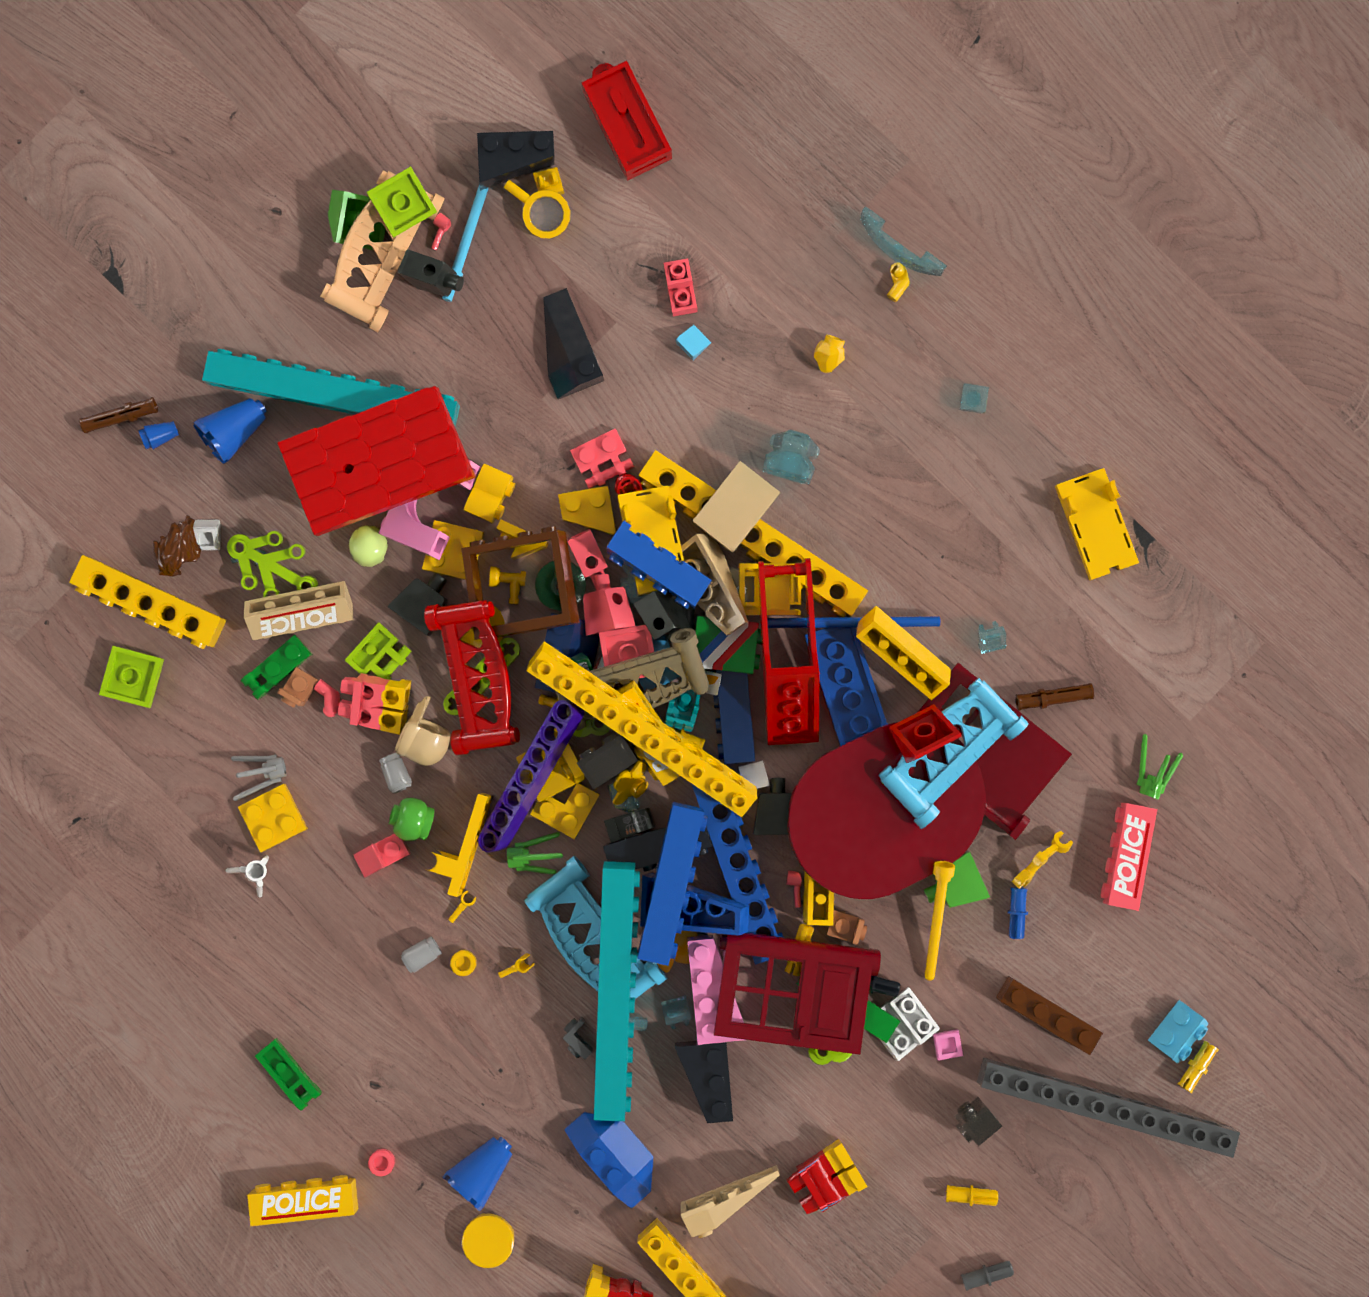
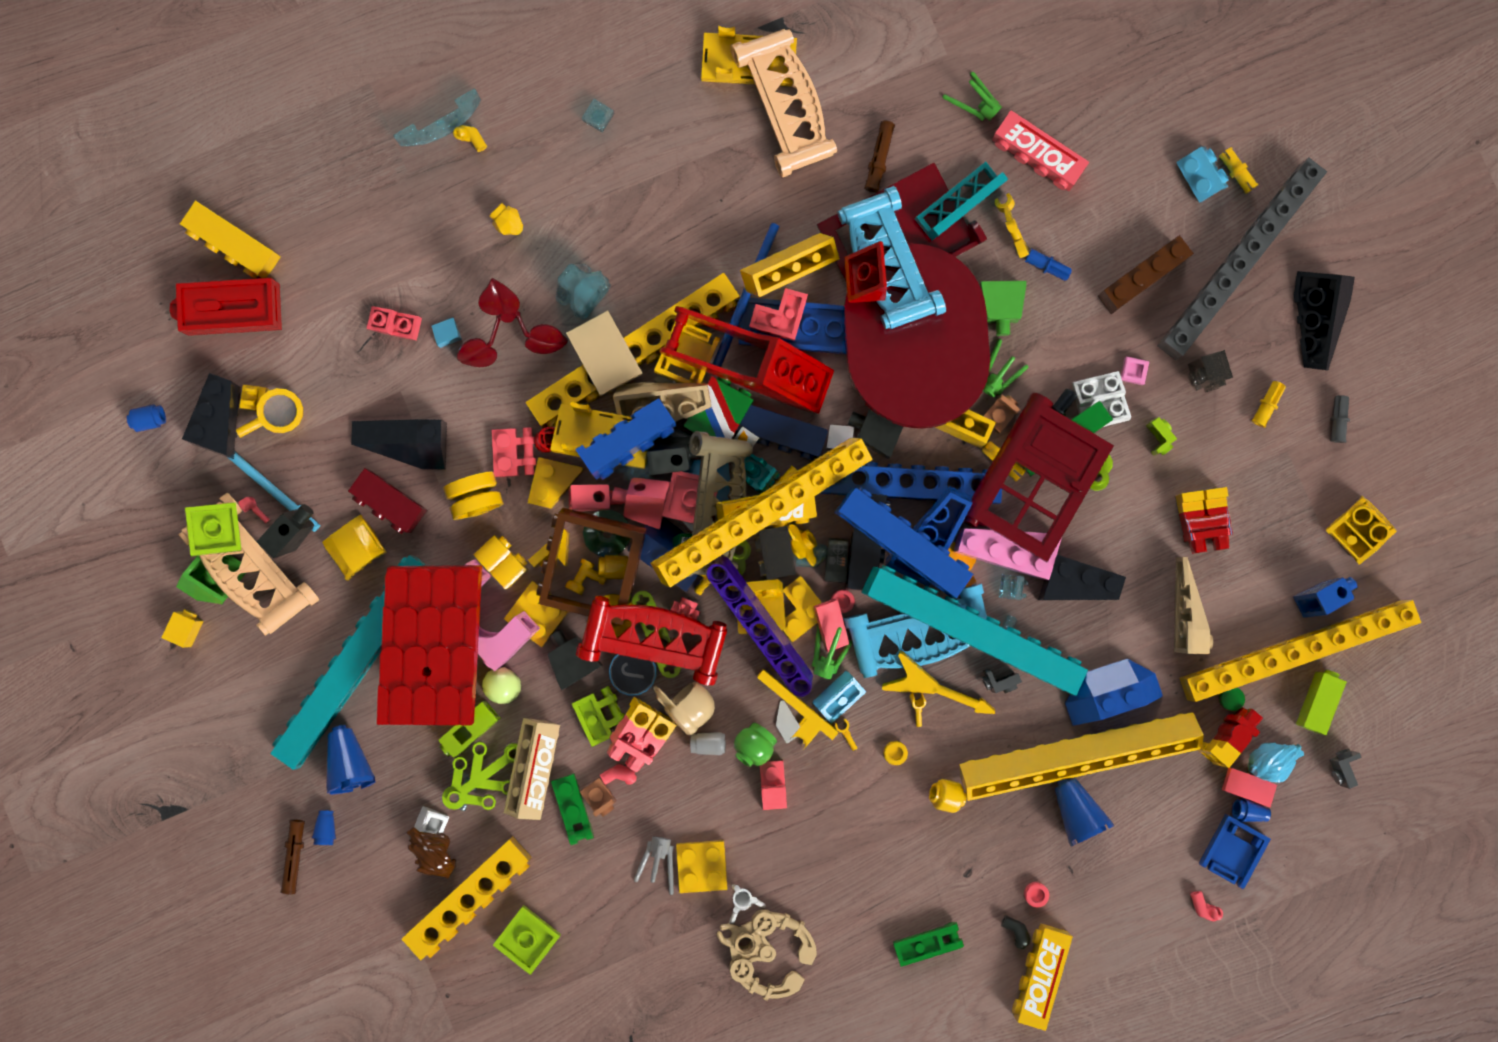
camera: 70 degrees left, 0 degrees up
light grey piece [401,936,442,973] -> none
yellow tile [462,1213,514,1268] -> none
coral hand [786,871,802,908] -> none
yellow piece [924,861,955,981] -> none
clear light blue tile [978,621,1006,654] -> none
none -> blue brick [127,404,166,432]
none -> yellow brick [161,609,203,648]
none -> yellow brick [180,200,281,279]
none -> yellow slope [322,514,387,580]
none -> dark red brick [348,468,428,534]
none -> lime brick [438,700,501,758]
none -> yellow wheel [443,472,504,520]
none -> dark red plant [457,278,568,368]
none -> yellow brick [598,555,628,579]
none -> black tile [609,654,657,696]
none -> coral gear [671,597,700,620]
none -> tan piece [716,909,817,1001]
none -> light nougat piece [730,29,837,178]
none -> coral plate [749,288,808,341]
none -> white sticker [776,700,800,743]
none -> medium azure slope [812,671,866,724]
none -> coral tile [813,598,849,652]
none -> coral tile [831,589,855,613]
none -> yellow piece [882,651,995,714]
none -> teal fence [915,162,1008,241]
none -> yellow head [929,779,967,813]
none -> yellow brick [959,712,1204,801]
none -> bright green plant [983,339,1028,398]
none -> pearl dark grey arm [1001,915,1031,949]
none -> lime bracket [1146,417,1177,456]
none -> green tile [1219,688,1245,711]
none -> black wedge [1293,271,1355,371]

